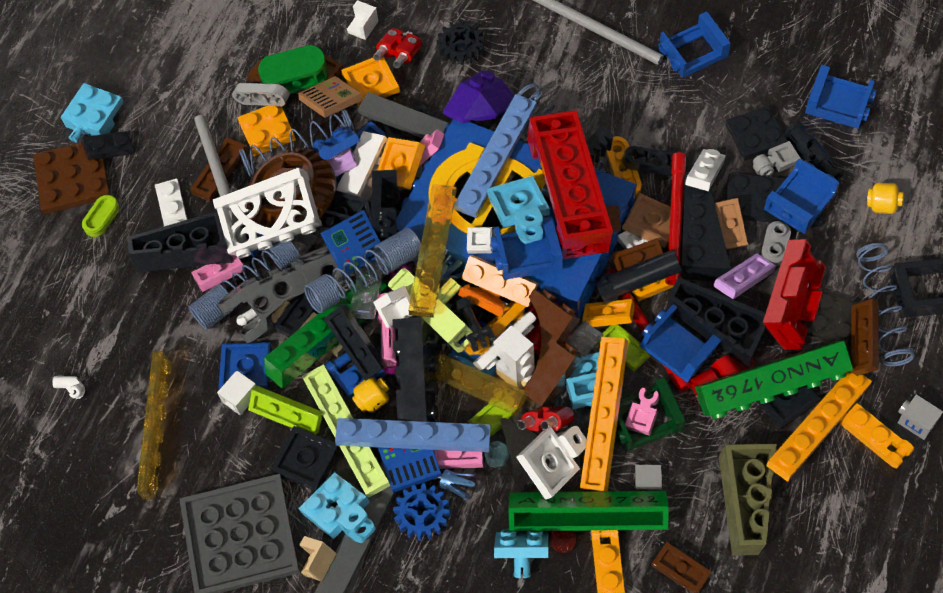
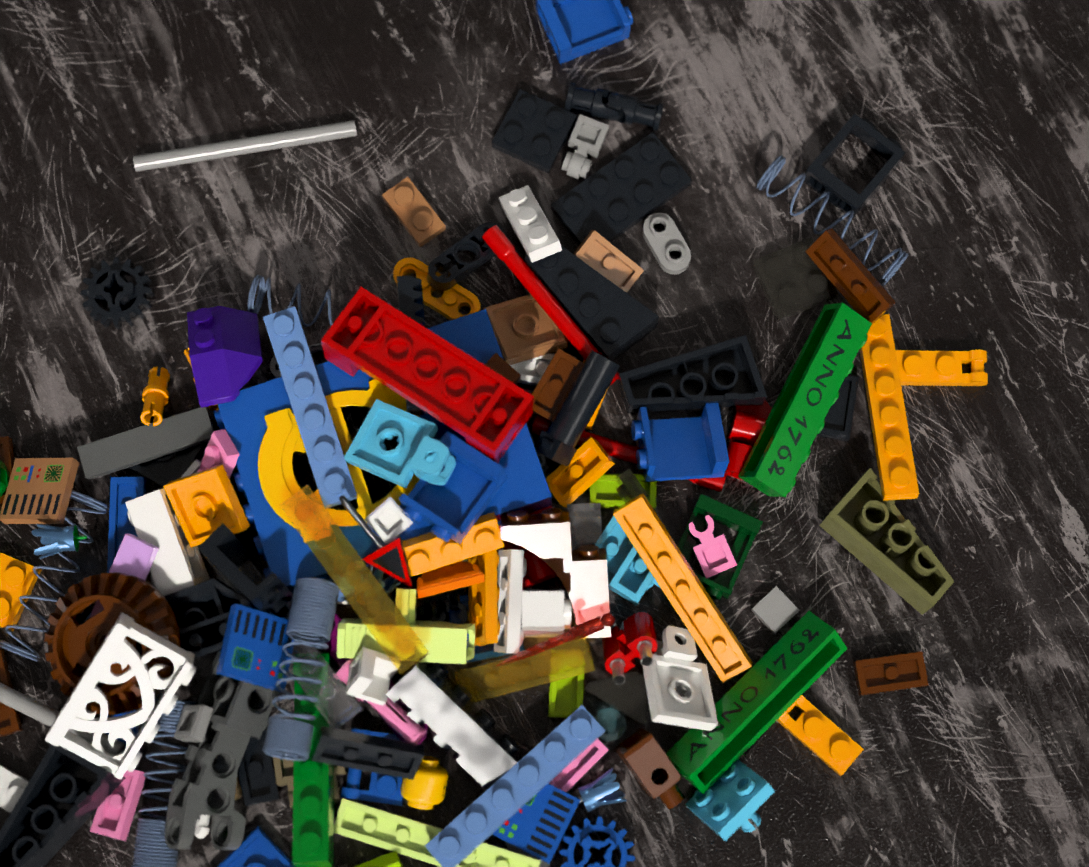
camera: 50 degrees left, 15 degrees up
blue plate [313,126,360,160] -> none
light orange plate [341,57,400,107] -> none
red piece [373,28,422,68] -> none
black hinge [455,297,496,352] -> none
clear red plate [550,531,576,553] -> none
blue panel [658,12,731,78] -> none
lavender tile [714,253,776,299] -> none
red piece [763,239,826,350] -> none
blue panel [764,159,839,234] -> none
yellow head [867,183,904,214] -> none
light grey brick [898,394,943,440] -> none
none -> flat silver piece [32,524,87,559]
none -> light orange pin [140,367,170,426]
none -> light grey tile [174,704,213,742]
none -> black piece [339,496,413,588]
none -> medium nougat plate [382,177,446,248]
none -> clear red piece [495,613,615,667]
none -> reddish brown torso [614,728,685,809]
none -> clear smoke plate [616,469,649,504]

